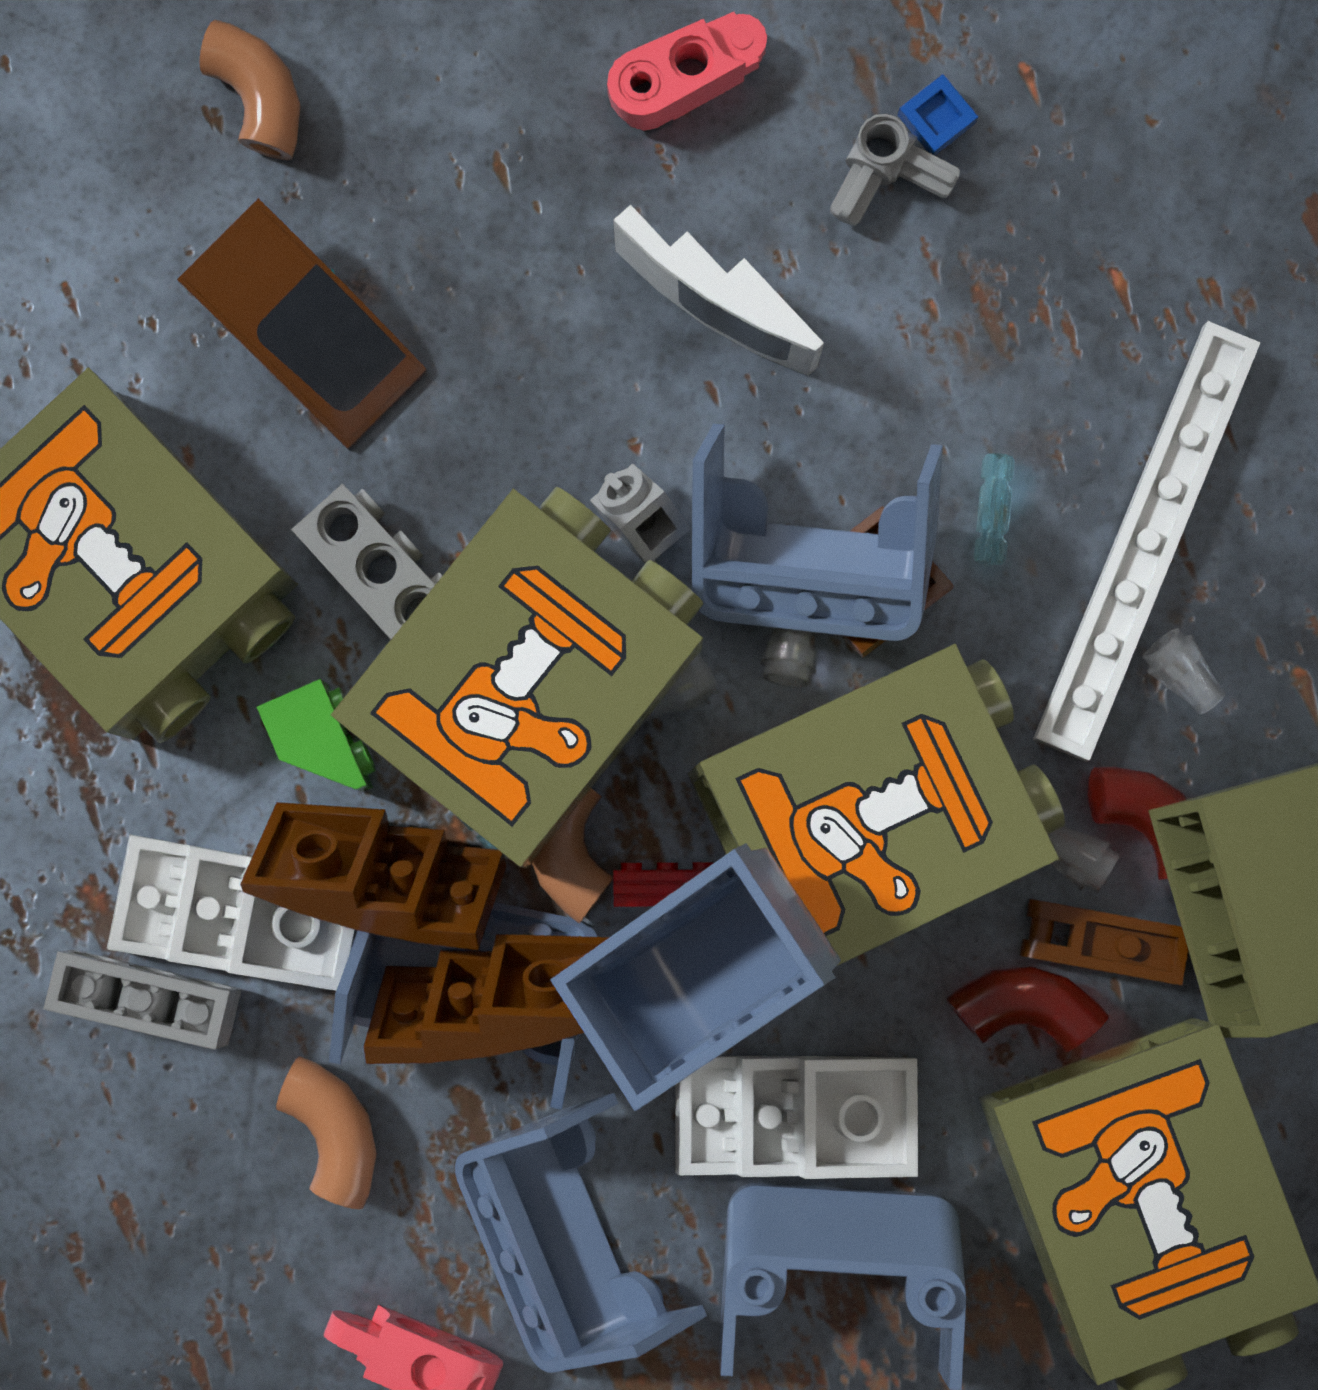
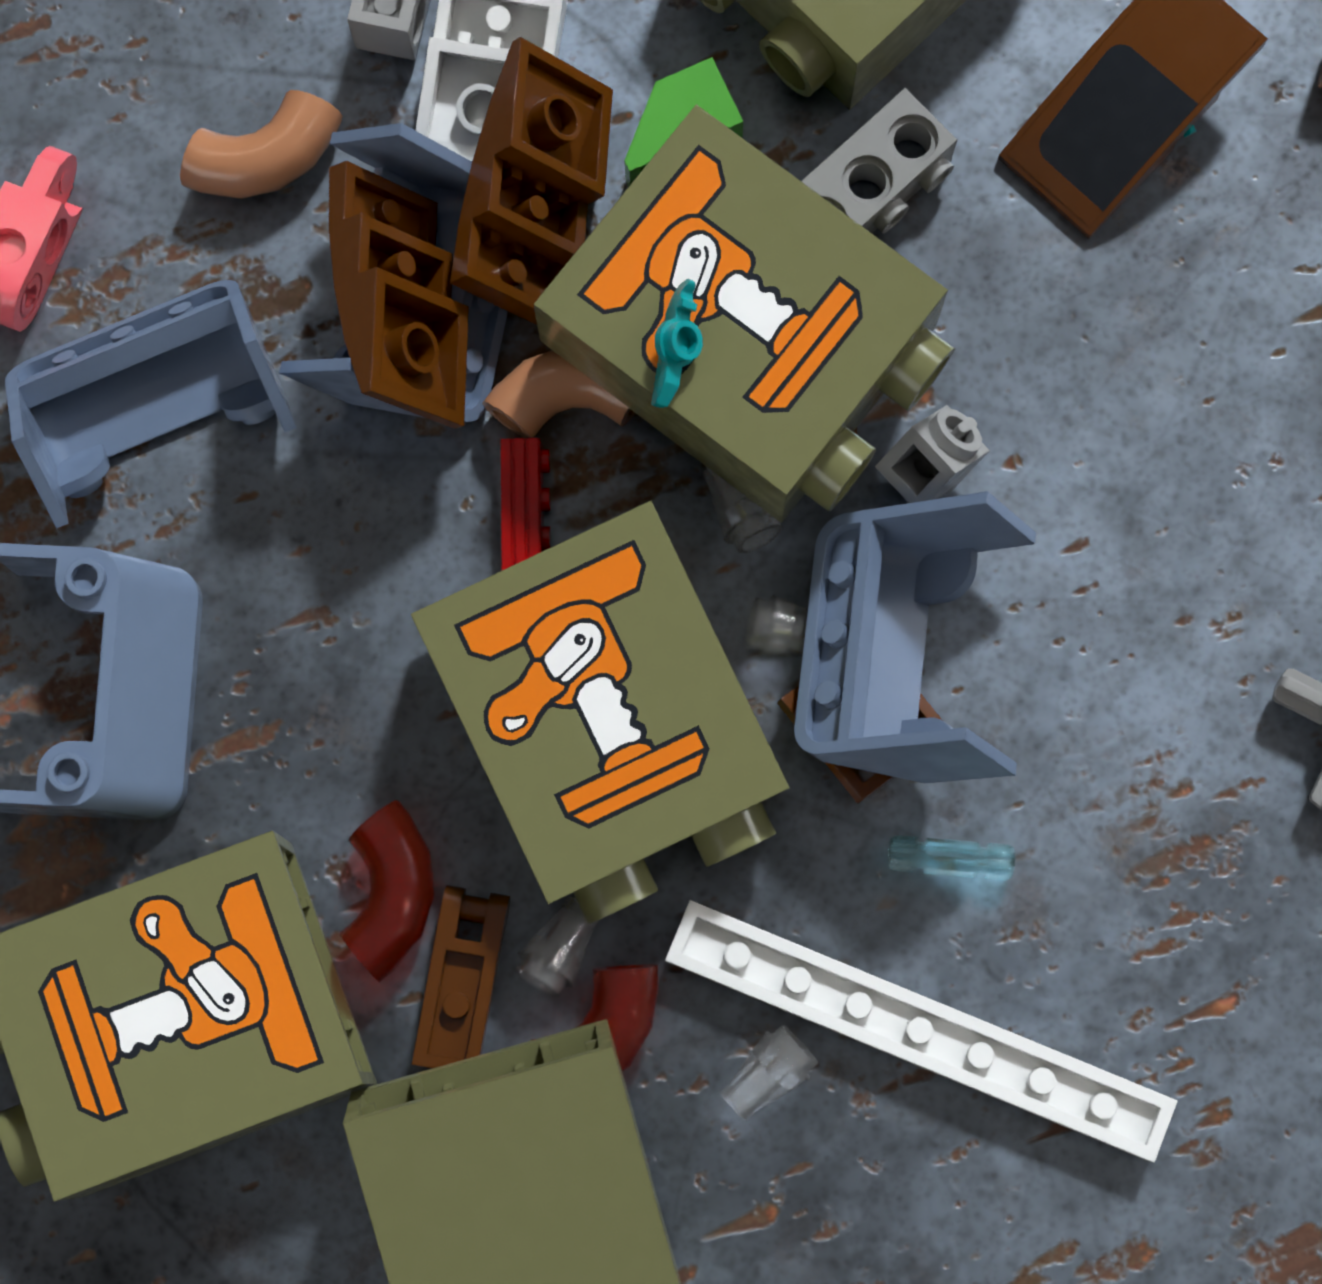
camera: 90 degrees right, 5 degrees down
sand blue container [551,843,841,1111] -> none
white slope [613,205,824,376] -> none
white slope [675,1056,918,1179] -> none
none -> teal piece [651,279,703,408]

